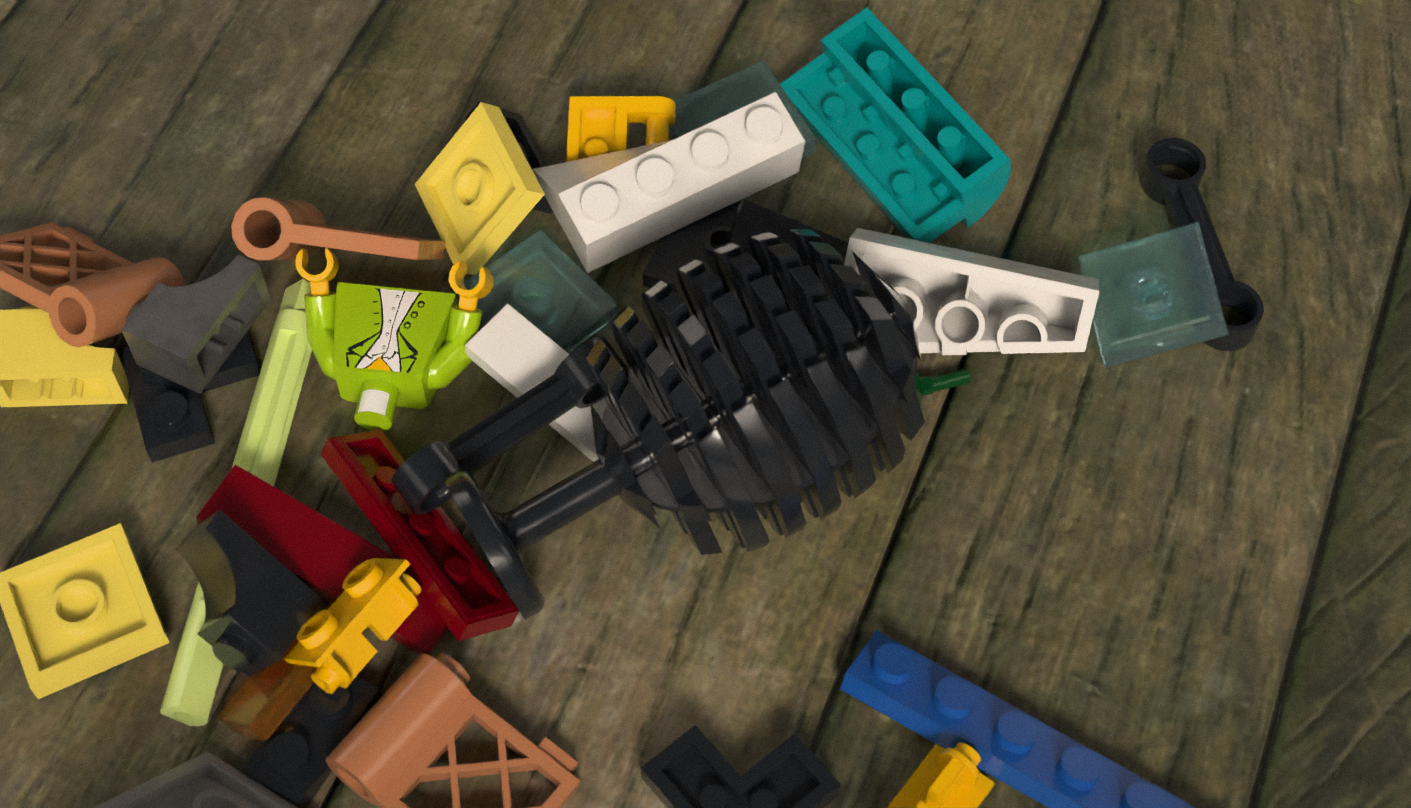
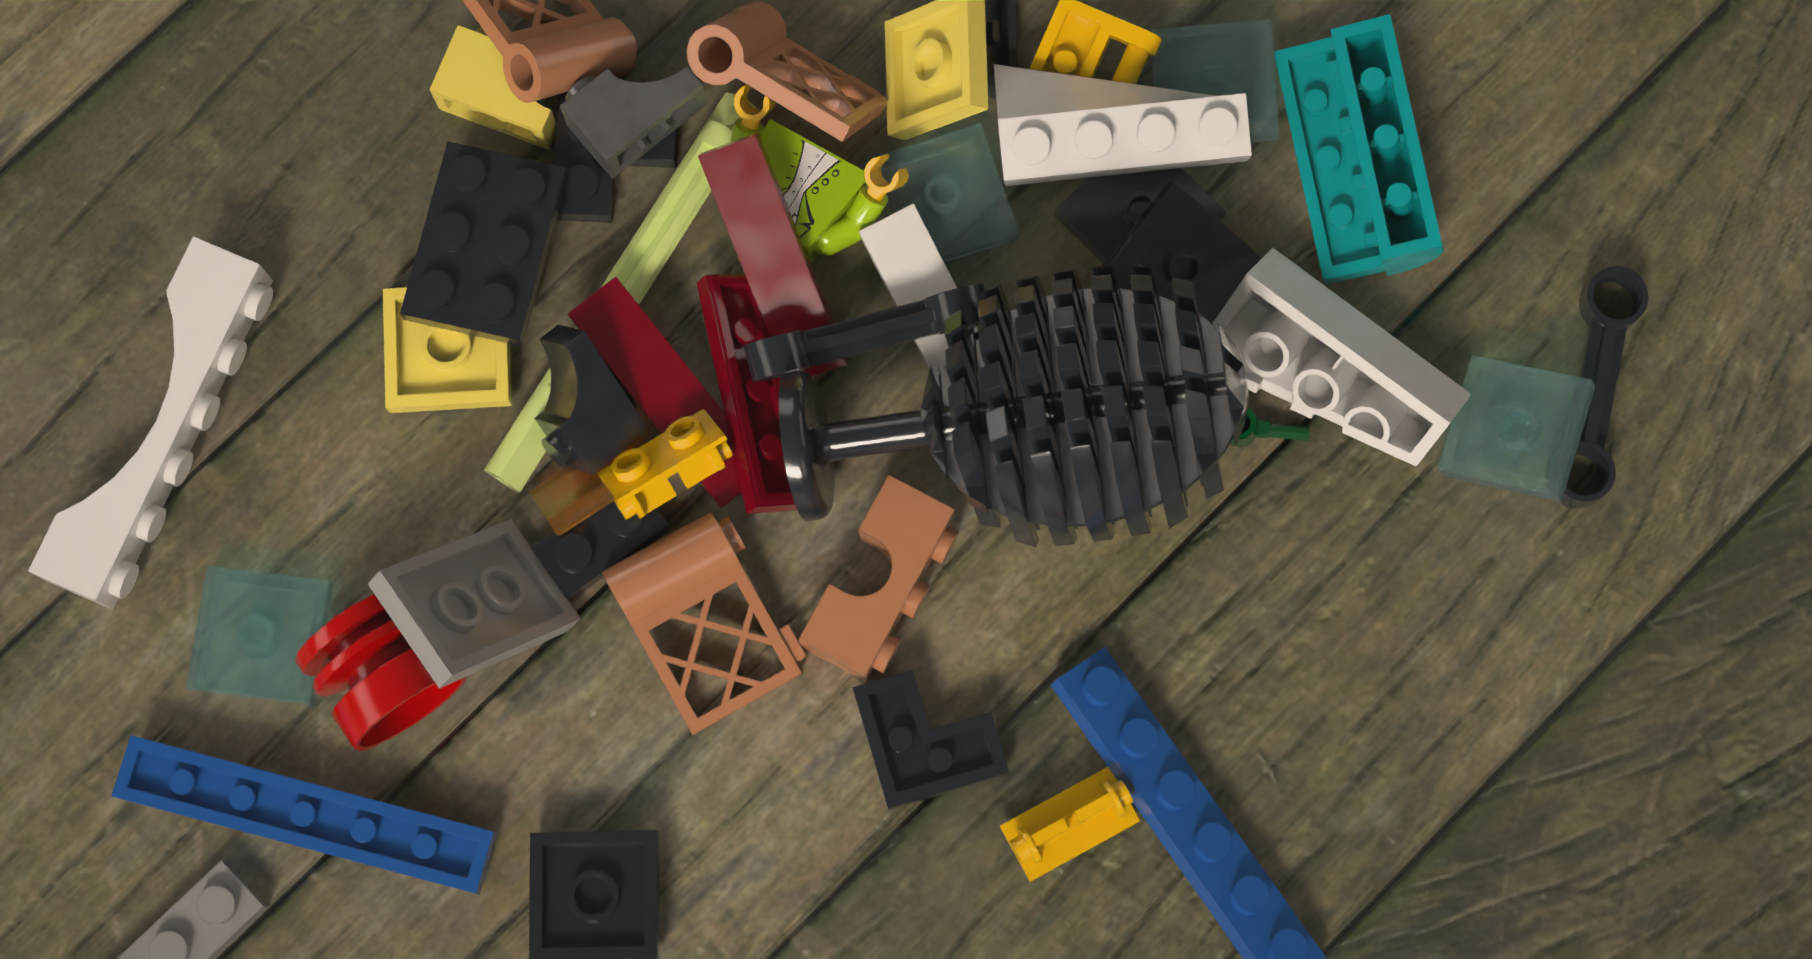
camera: 25 degrees right, 20 degrees up
none -> black plate [400,141,569,347]
none -> dark red tile [698,132,848,377]
none -> nougat arch [799,475,960,682]

